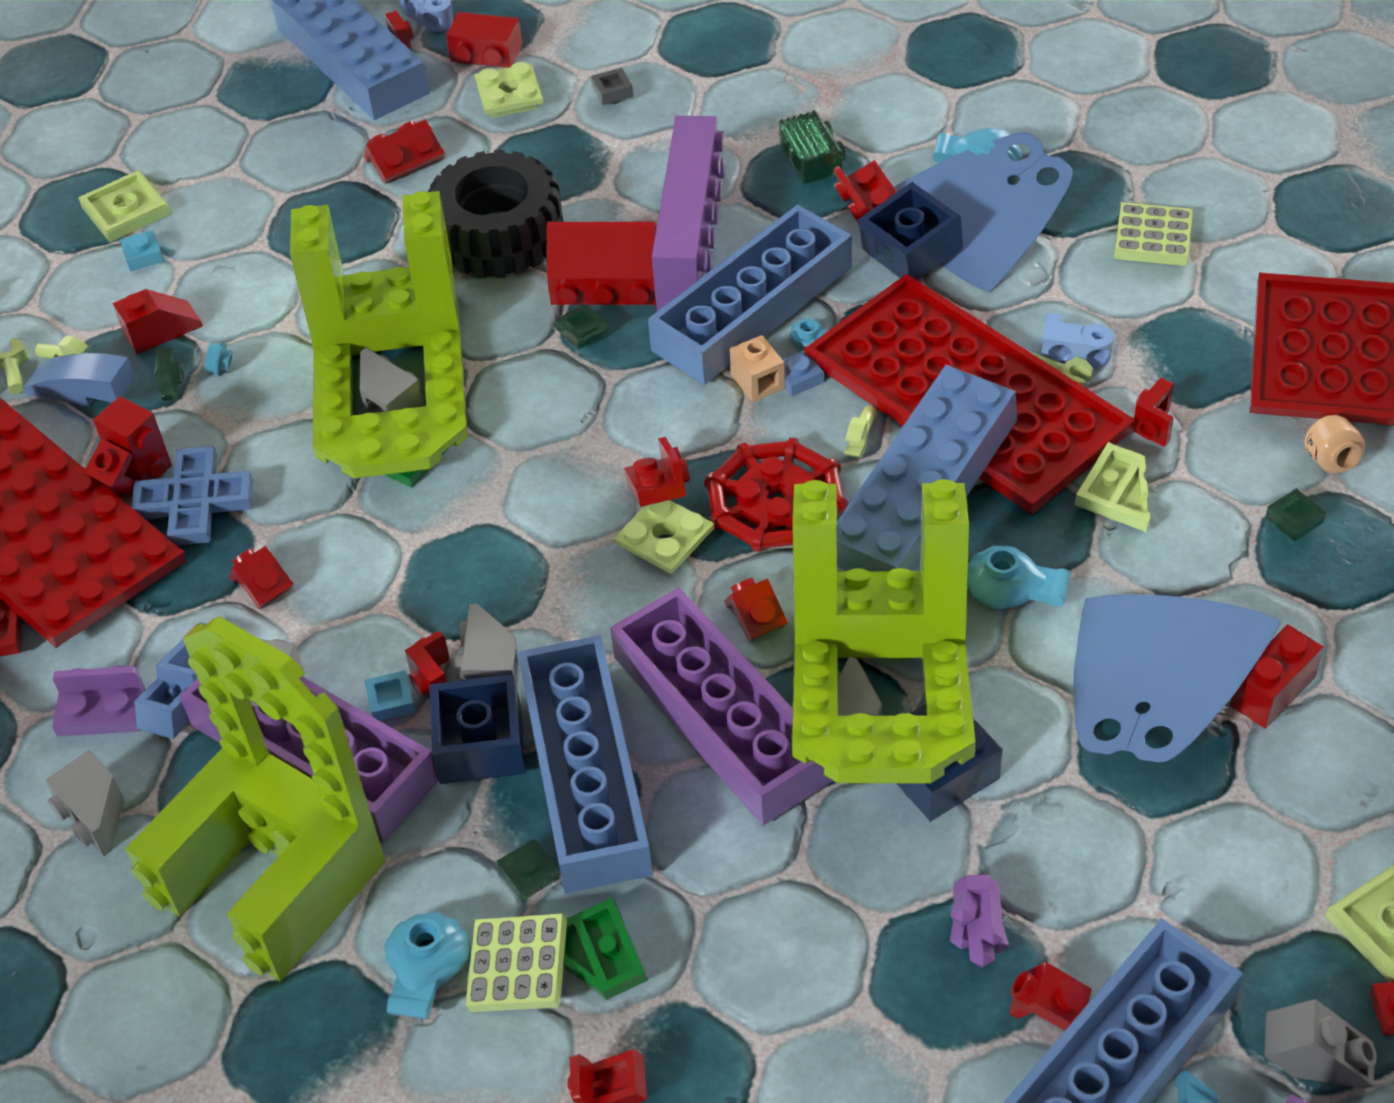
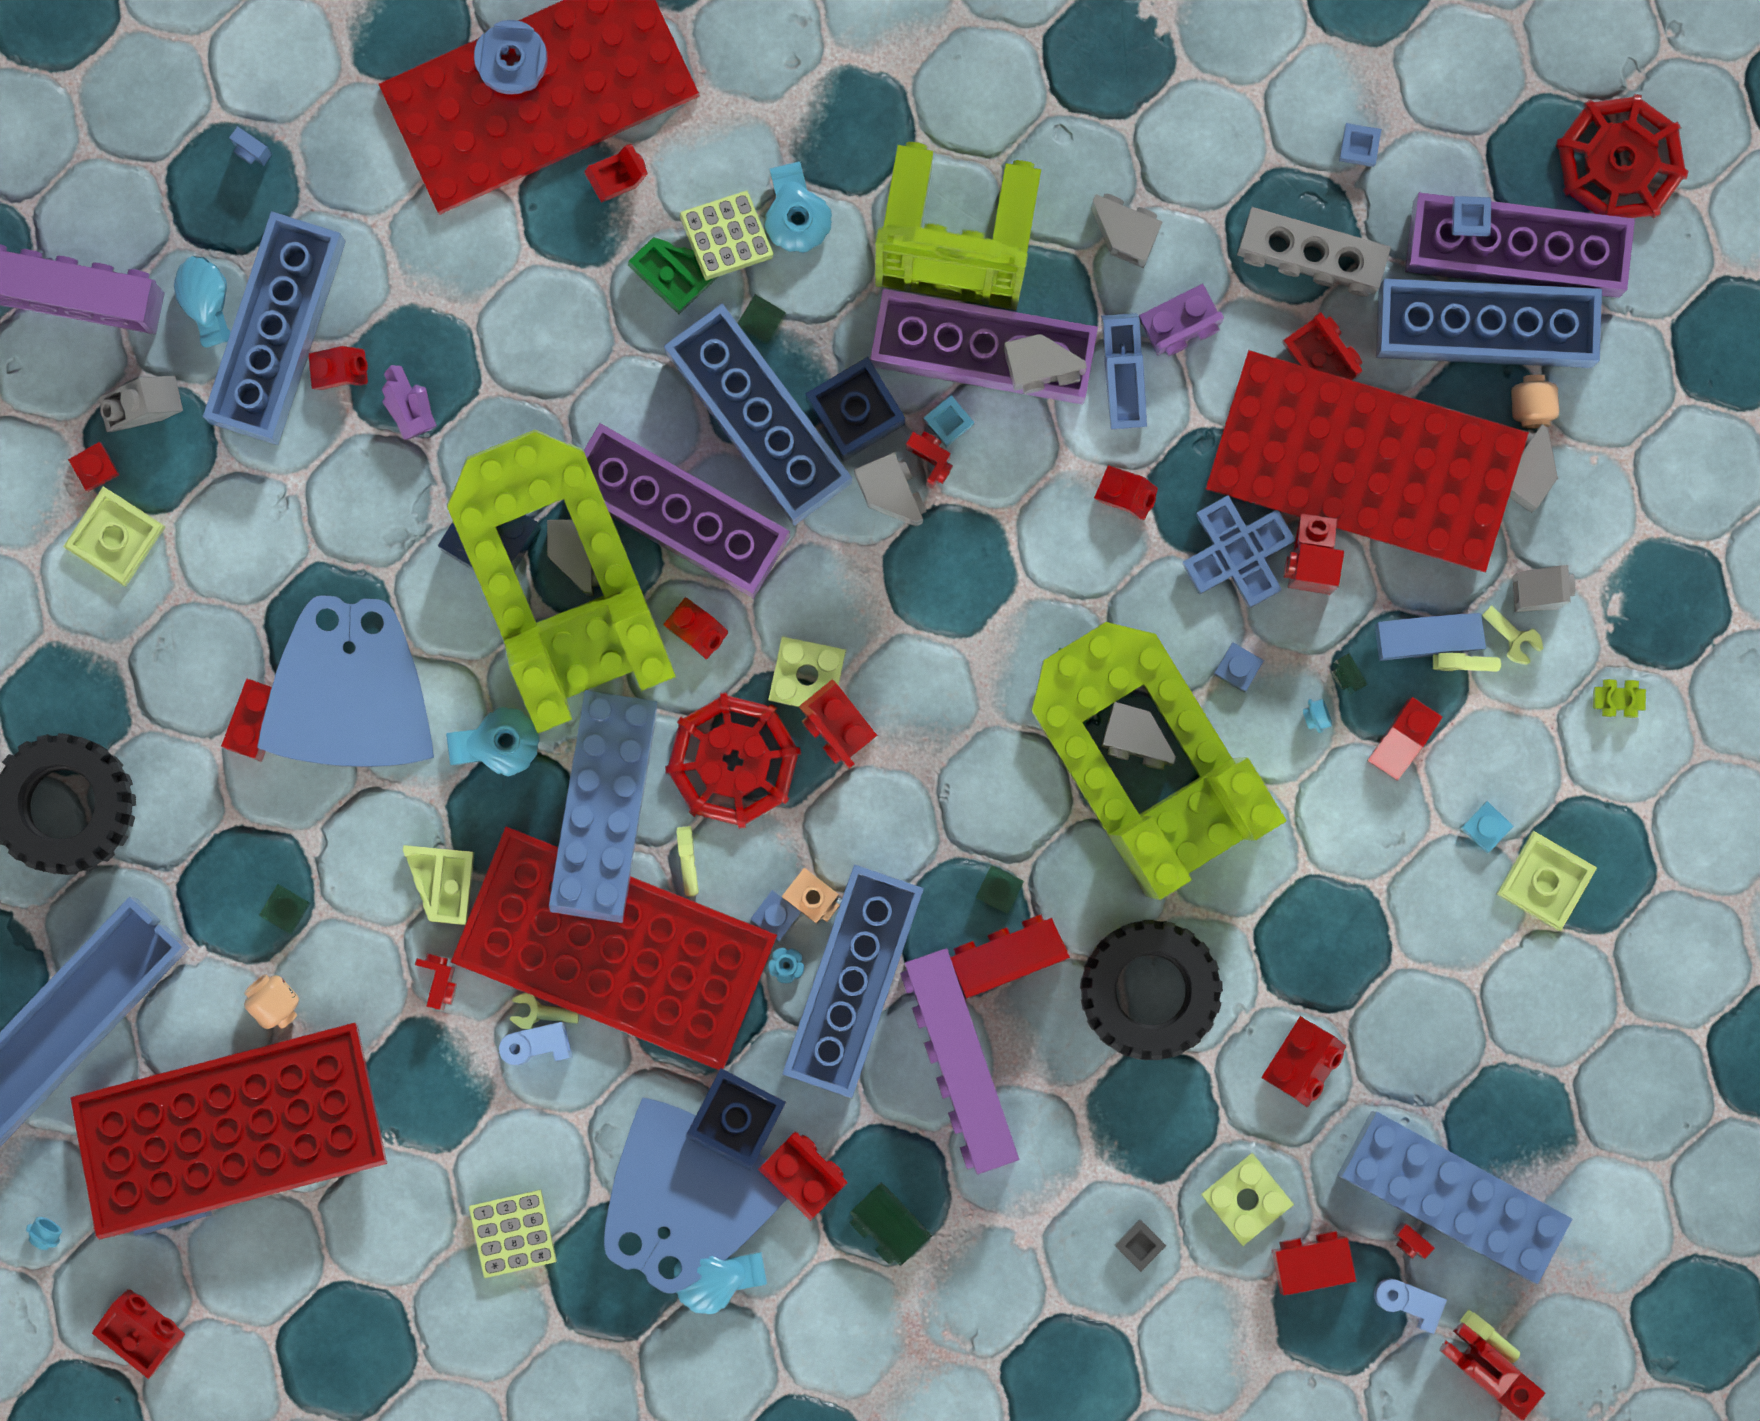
camera: 150 degrees right, 35 degrees up
none -> medium blue plate [1213,642,1264,693]

